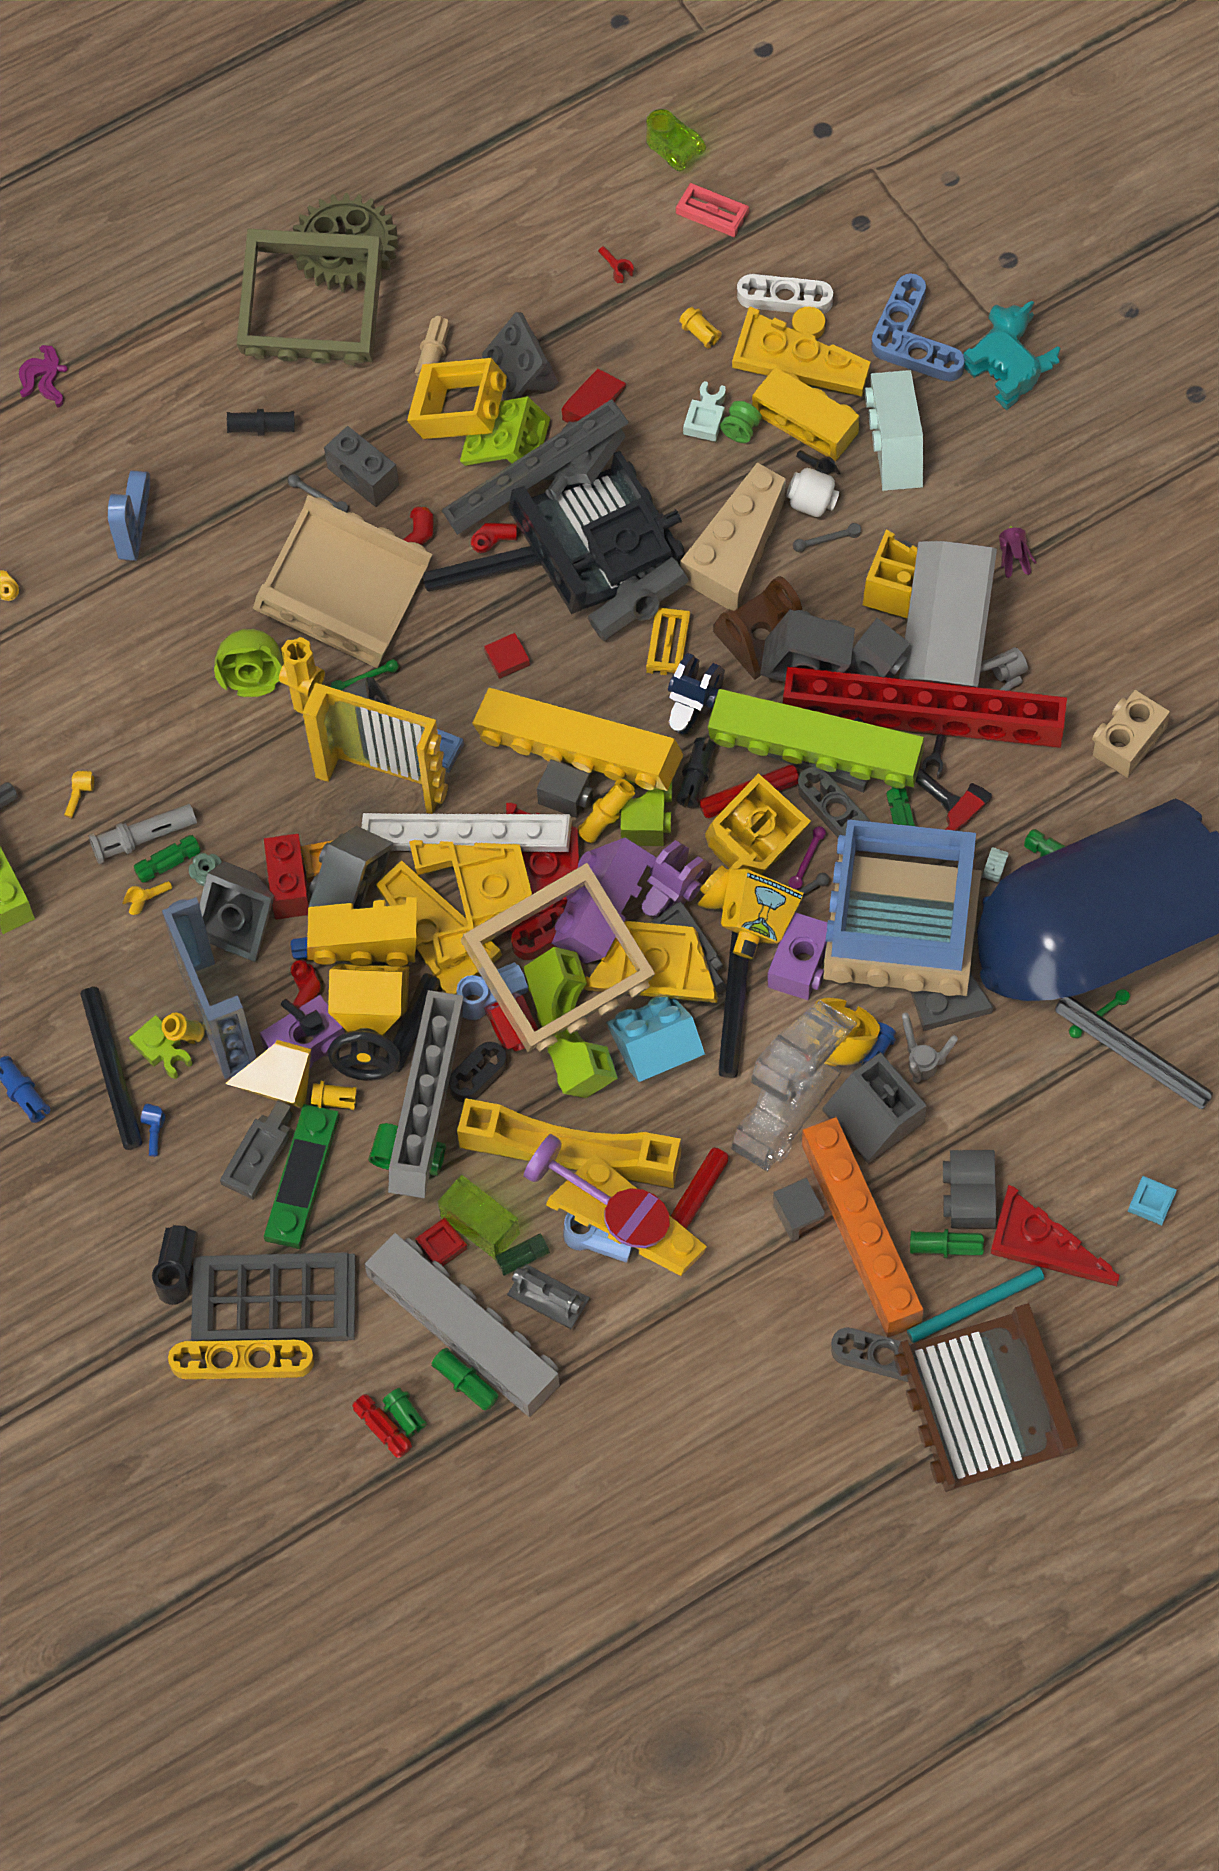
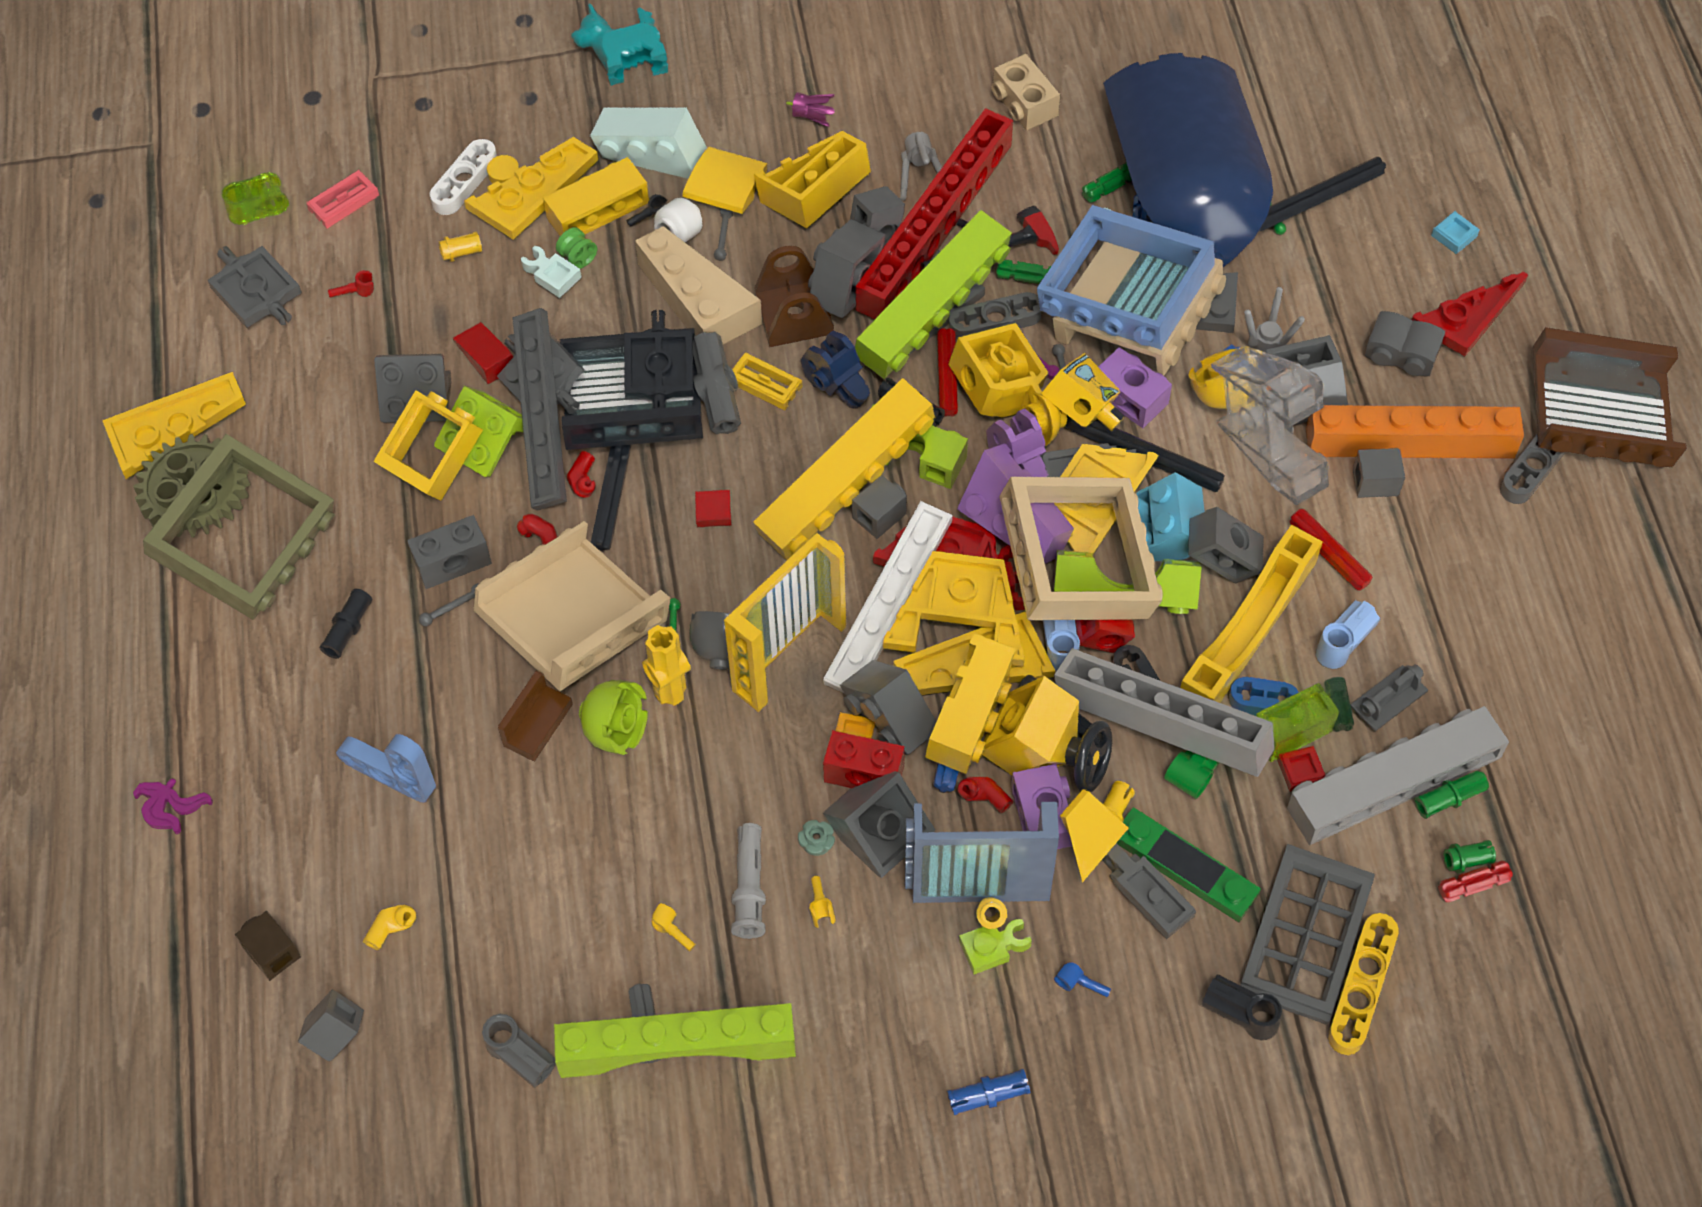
camera: 70 degrees left, 5 degrees down
black axle [80,986,142,1150] -> none
green axle [134,835,201,882] -> none
black hand [281,999,325,1037] -> none
tan axle [415,315,450,377] -> none
piece [523,1134,670,1248] -> none
yellow wing [546,1154,707,1276] -> none
yellow pin [577,779,635,843] -> none
medium blue beam [871,274,965,382] -> none
light grey slope [899,541,997,687] -> none
teal bar [907,1266,1045,1344] -> none
green axle [910,1229,984,1258] -> none
none -> yellow wing [102,372,246,479]
none -> dark grey plate [207,246,302,328]
none -> reddish brown panel [498,670,573,762]
none -> yellow slope [682,146,768,214]
none -> dark grey brick [1188,507,1264,584]
none -> blue beam [1229,677,1300,719]

